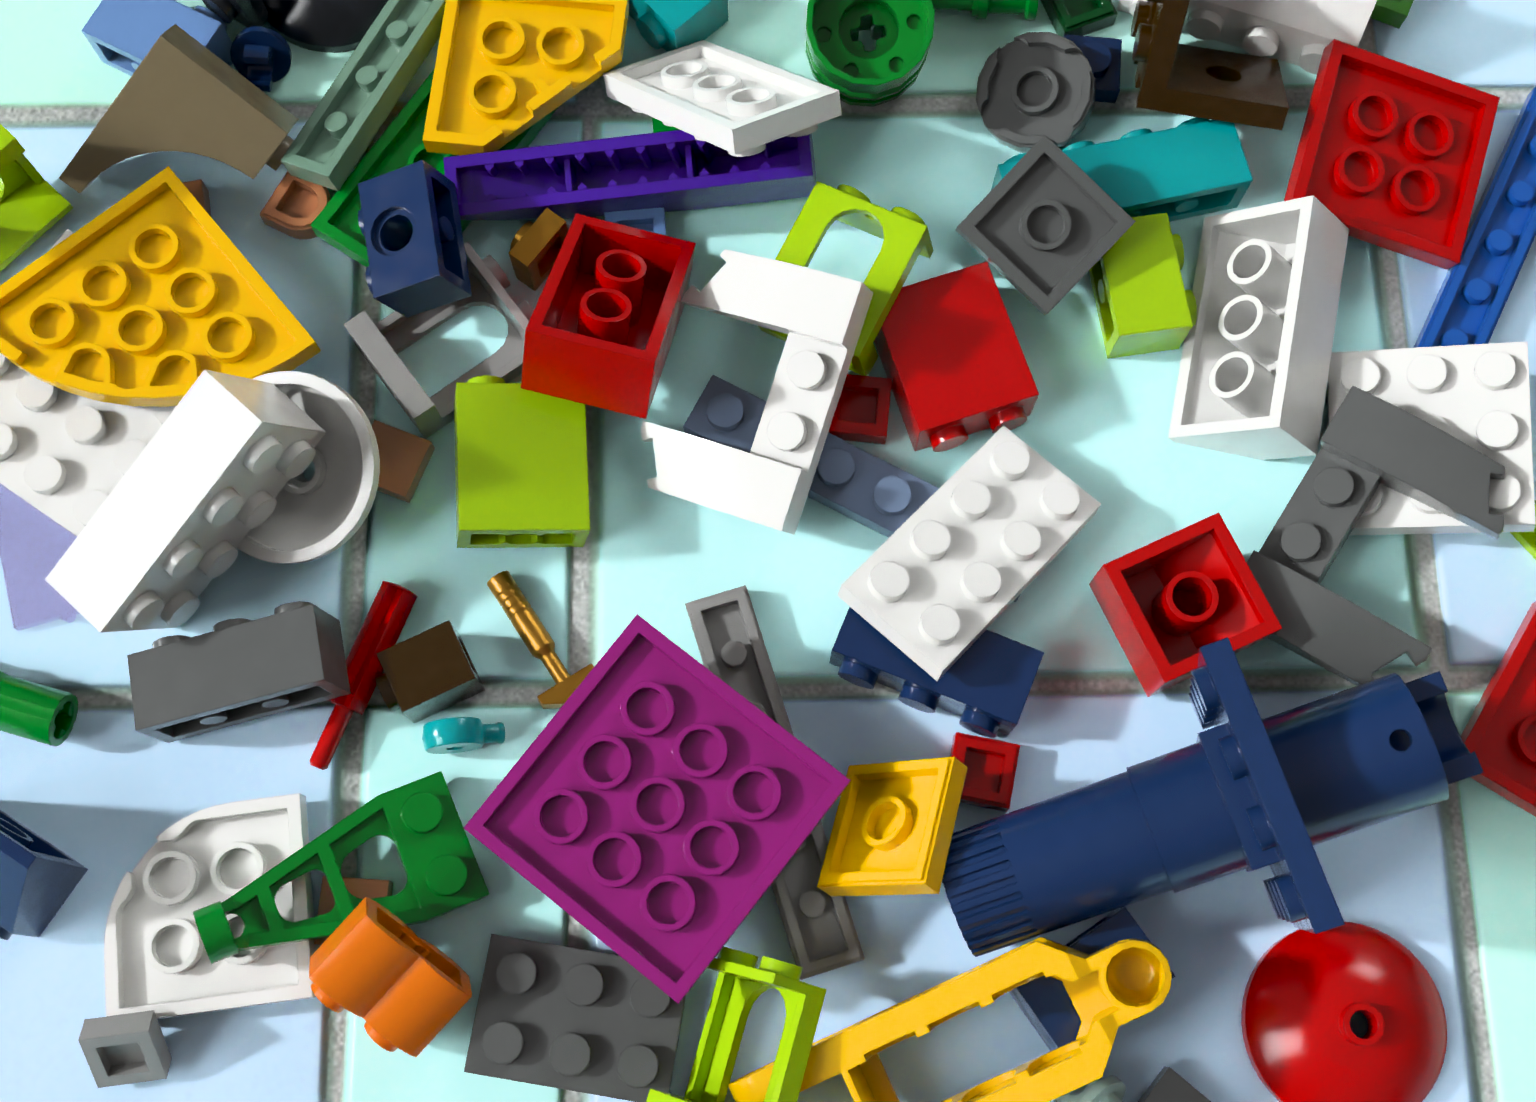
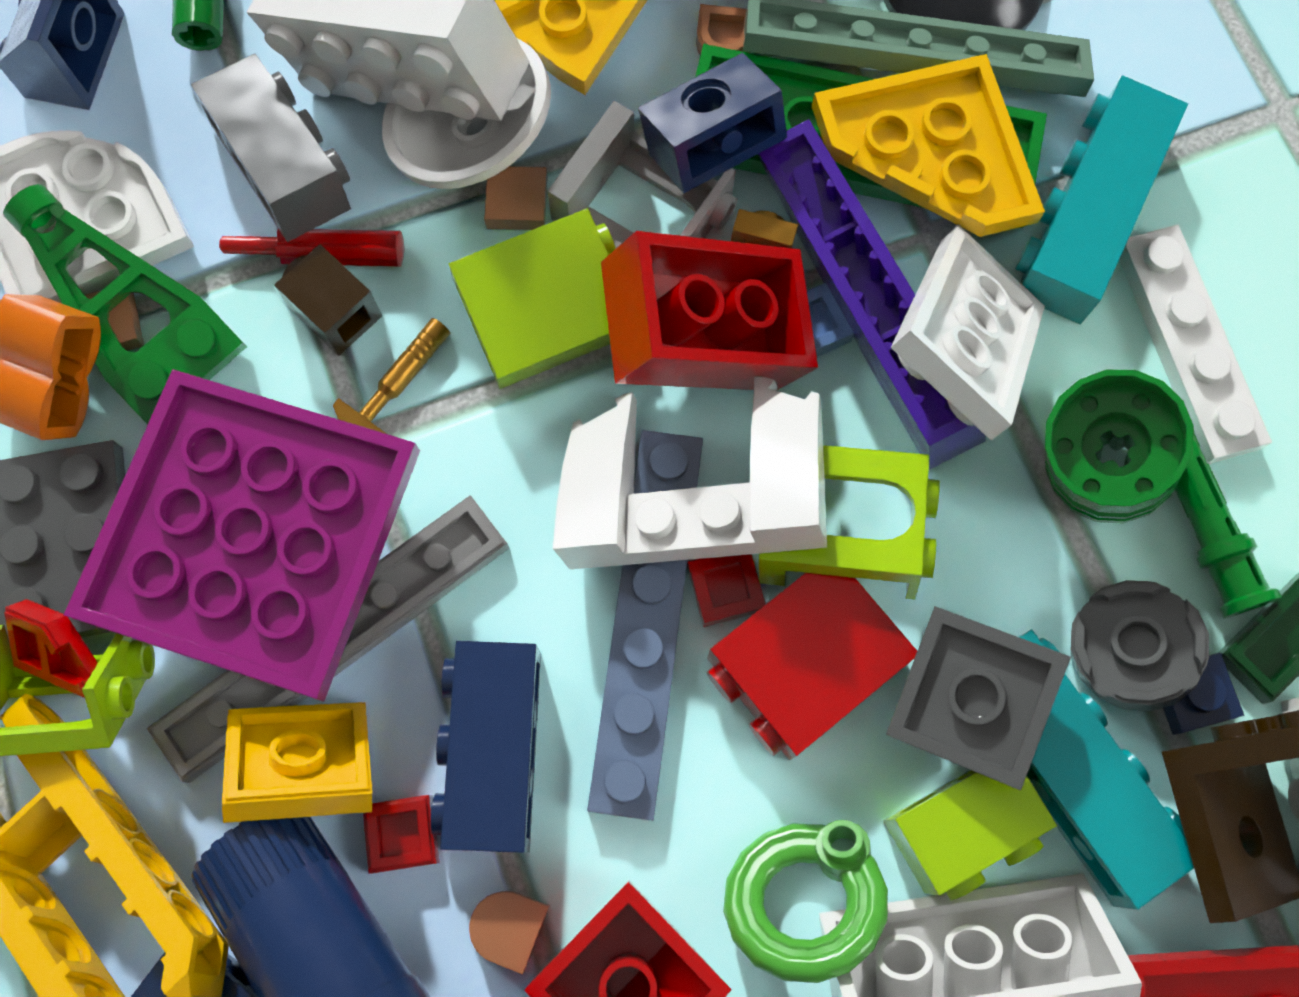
camera: 70 degrees right, 0 degrees up
teal piece [422,717,505,754] -> none
white plate [837,425,1101,681] -> none
none -> red tile [4,599,98,698]
none -> nougat tile [469,891,550,975]
none -> bright green piece [723,820,888,983]

